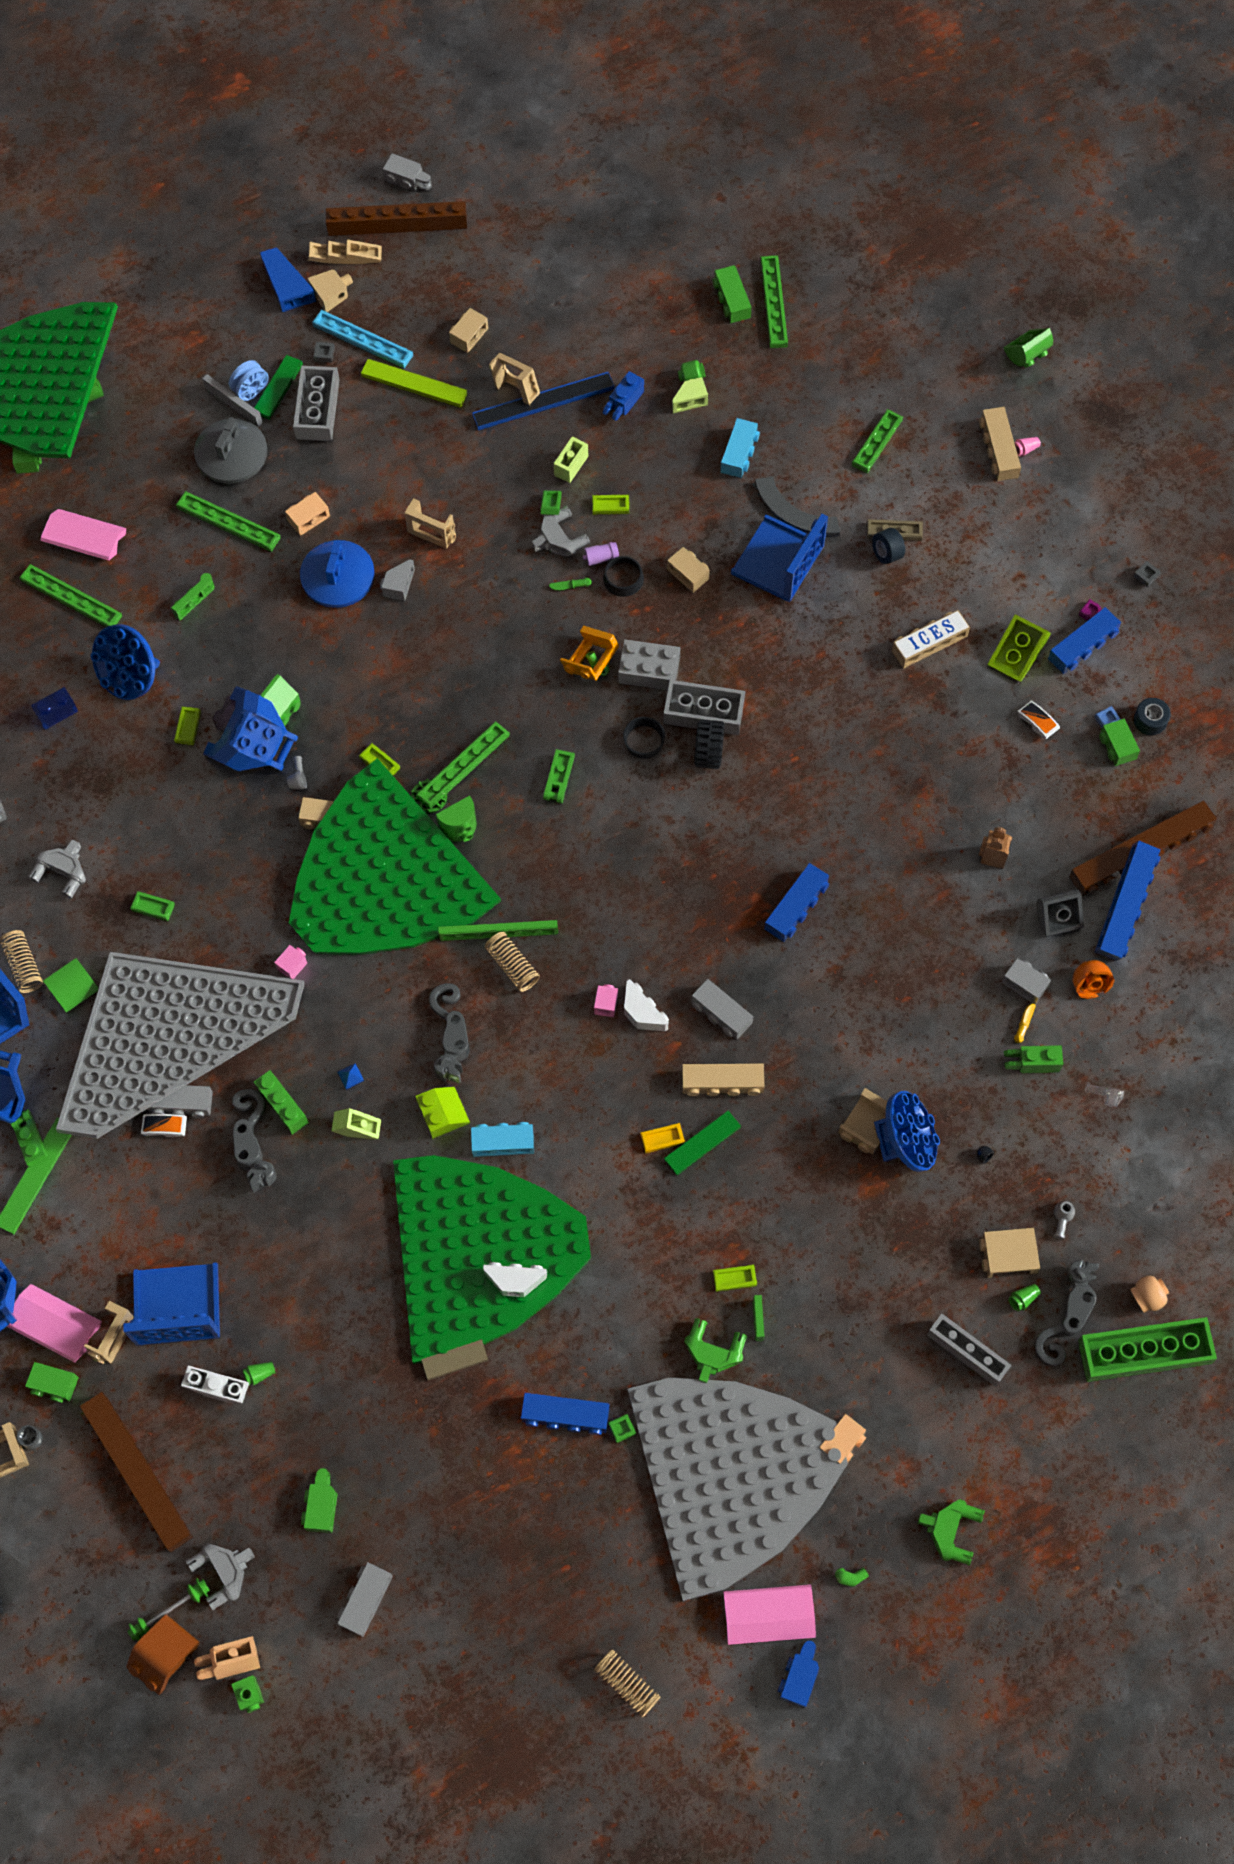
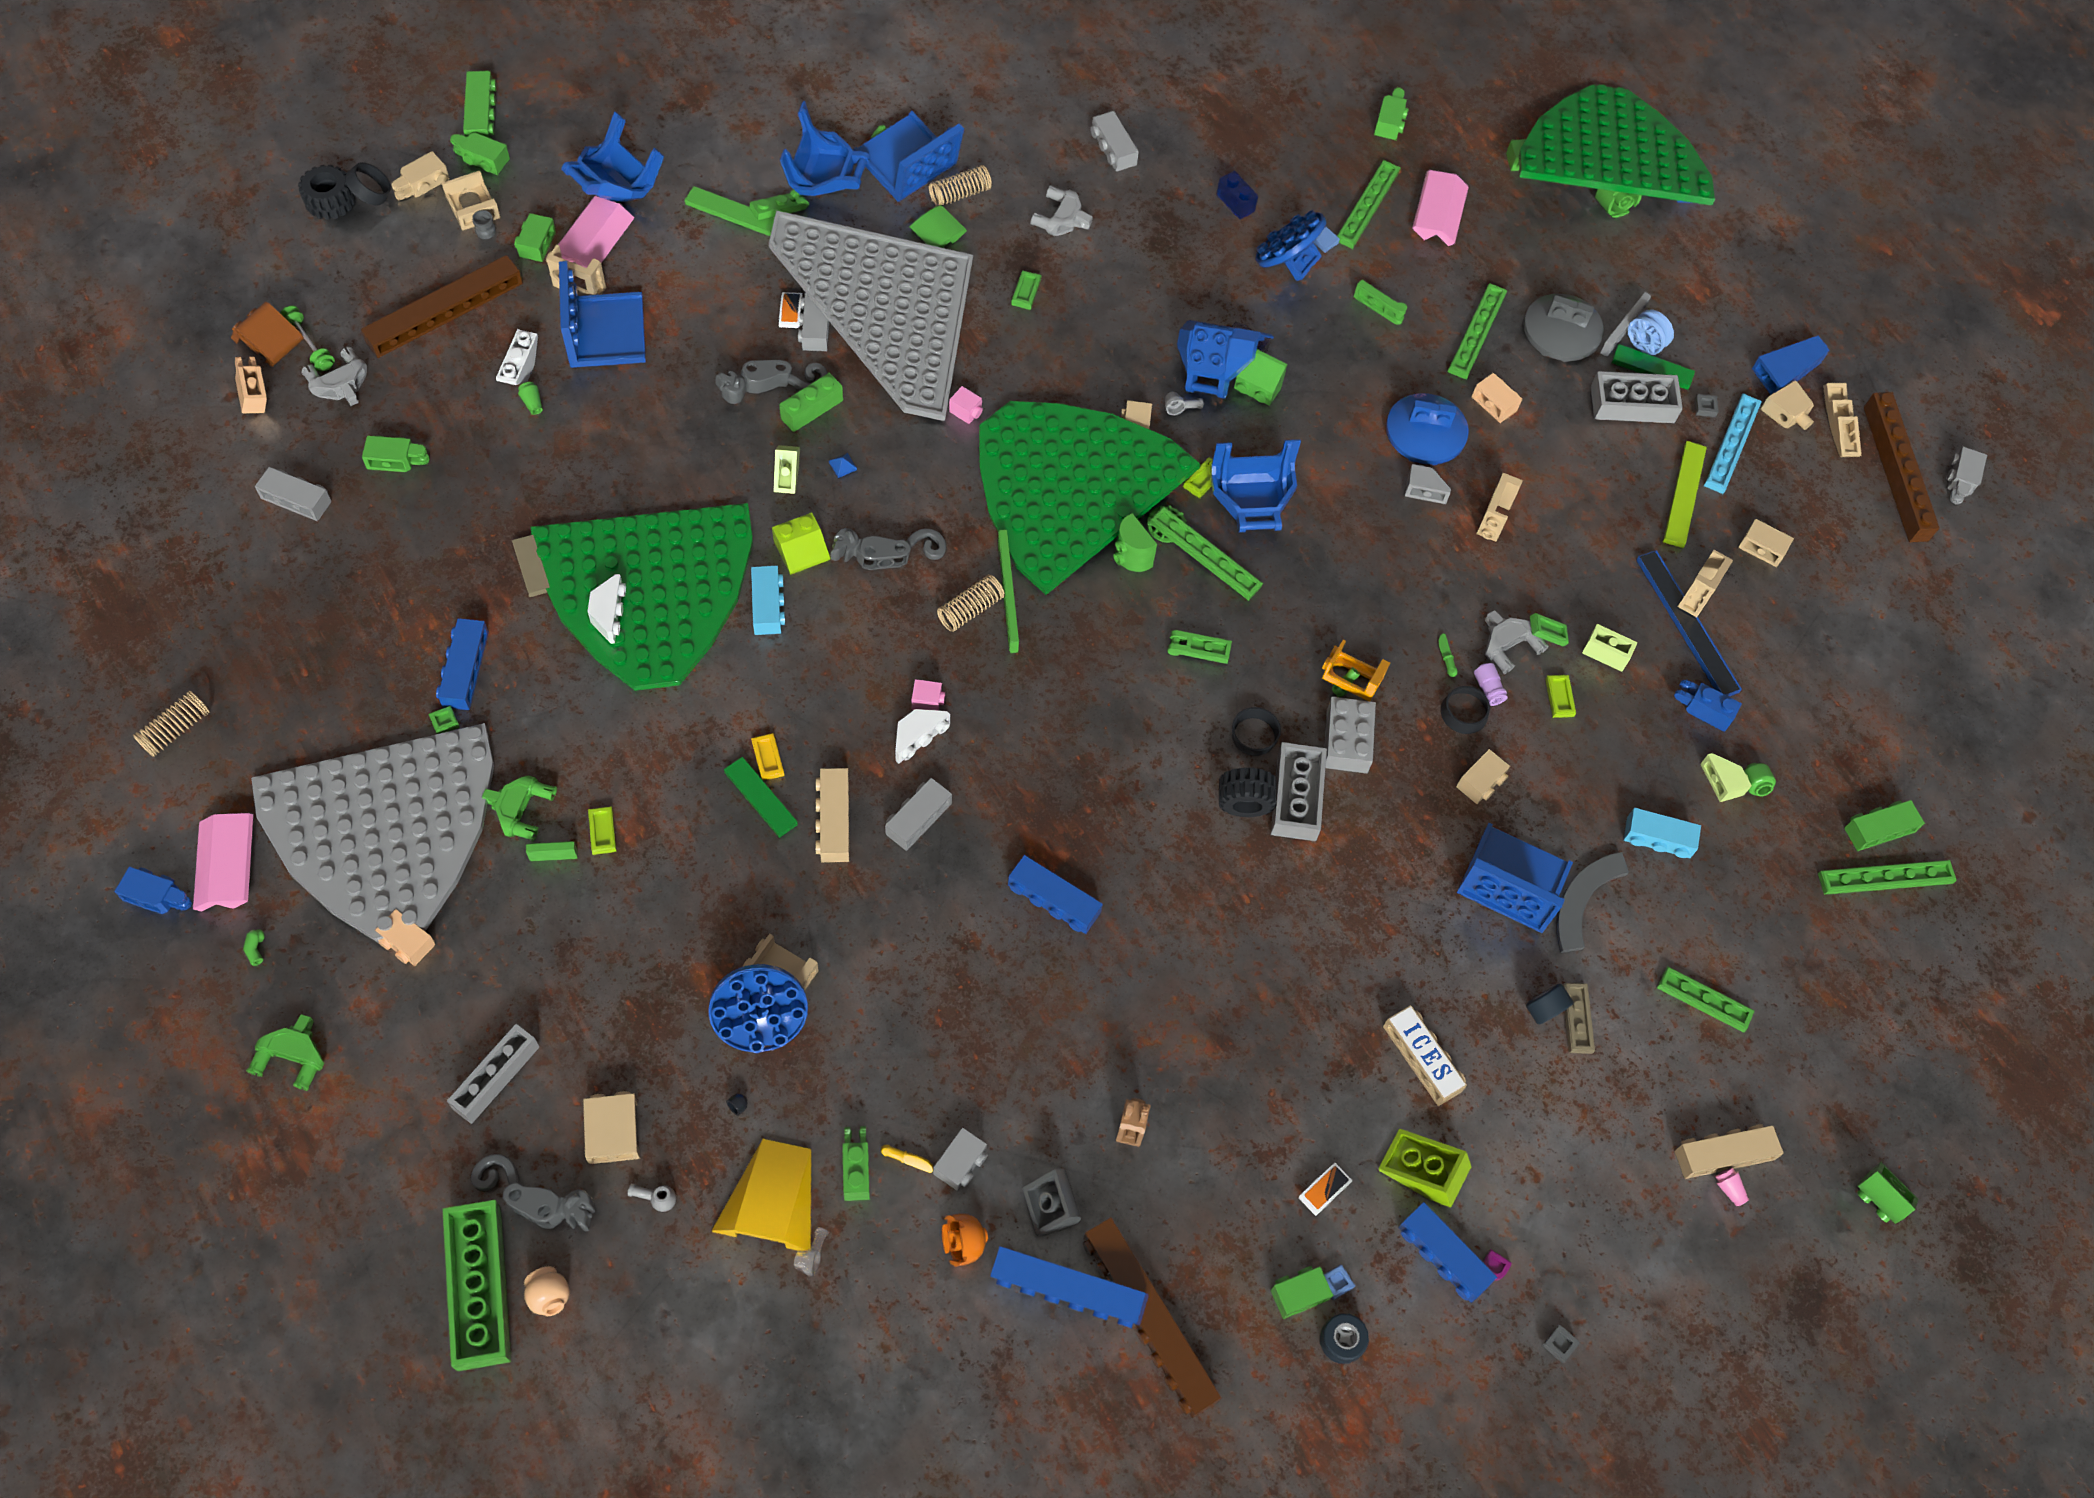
camera: 80 degrees right, 5 degrees down
lime tile [174,707,201,745] -> none
bright green brick [231,1675,264,1713] -> none
bright green cone [1009,1284,1041,1311] -> none
none -> yellow wedge [712,1139,811,1253]
none -> blue piece [1211,439,1301,533]

